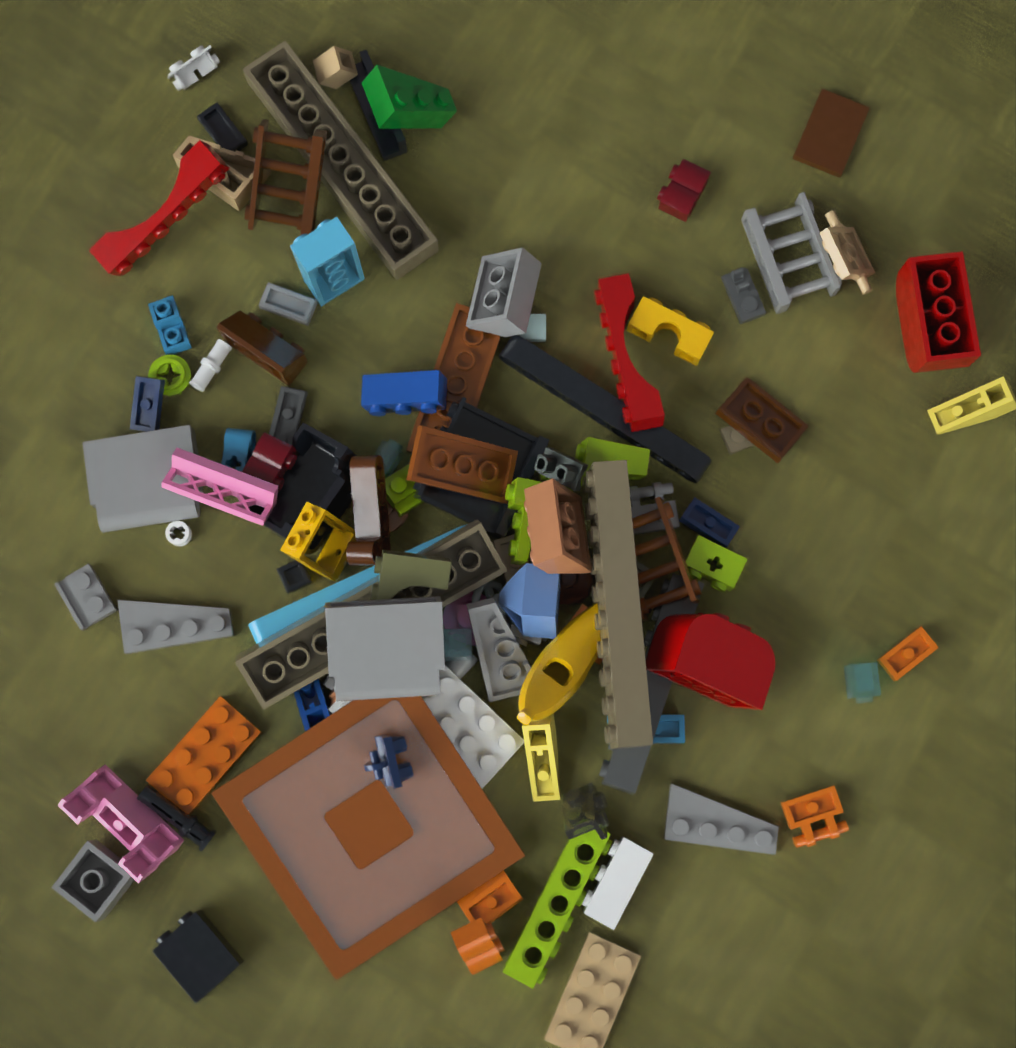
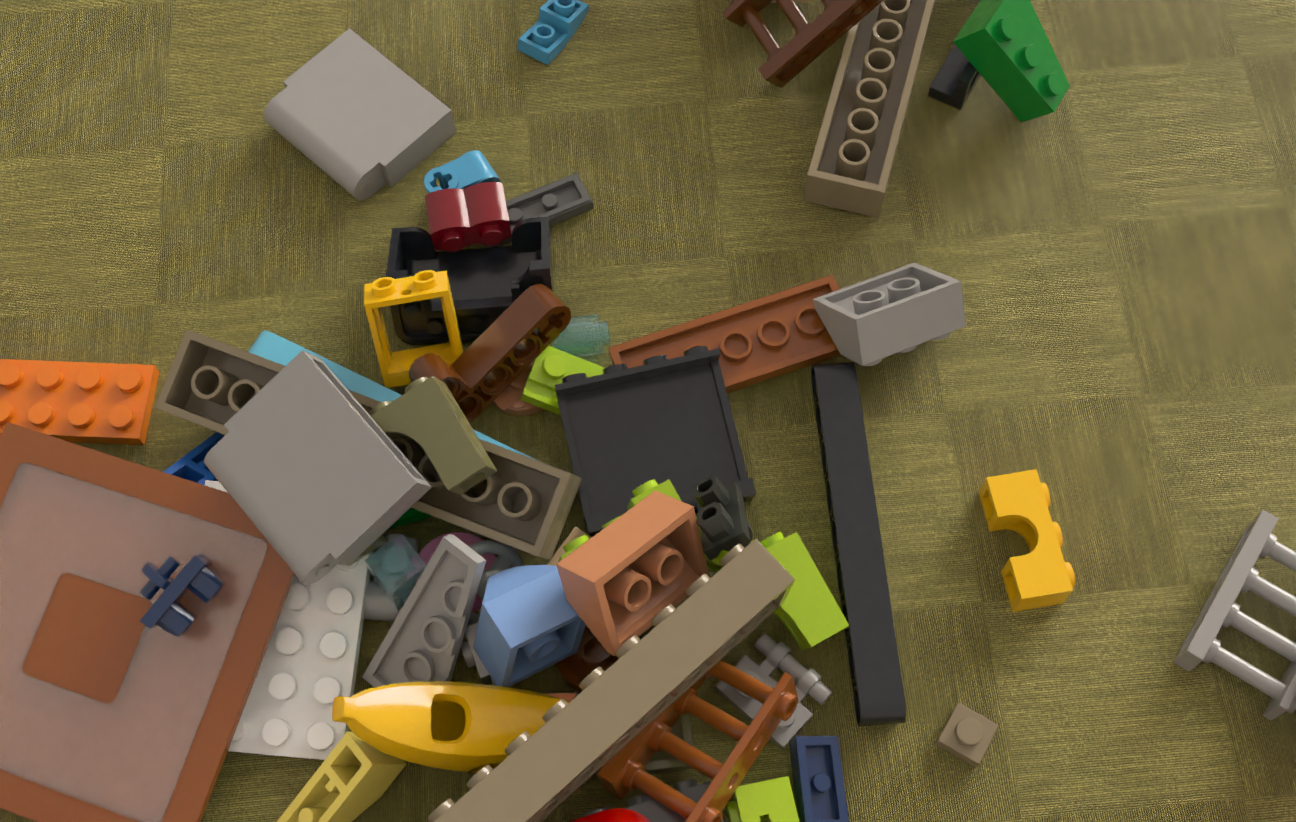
camera: 55 degrees right, 15 degrees down
light grey plate [54,563,118,631] -> none
light grey wing [118,600,234,654] -> none
dark blue plate [130,376,165,432] -> none
lime gear [148,355,192,397] -> none
bright pink fence [162,447,278,526] -> none
white bush [165,521,192,547] -> none
white pin [189,339,232,392] -> none
reddish brown slope [216,310,308,386] -> none
light grey tile [258,282,318,326] -> none
black tile [276,560,313,594] -> none
medium azure brick [290,217,365,307] -> none
blue brick [361,370,447,417] -> none
dark orange plate [406,426,518,504] -> none
light aqua tile [520,314,546,342] -> none
red arch [594,273,665,432] -> none
dark red brick [657,158,711,222] -> none
reddish brown tile [715,377,809,464] -> none
dark grey plate [721,267,766,325] -> none

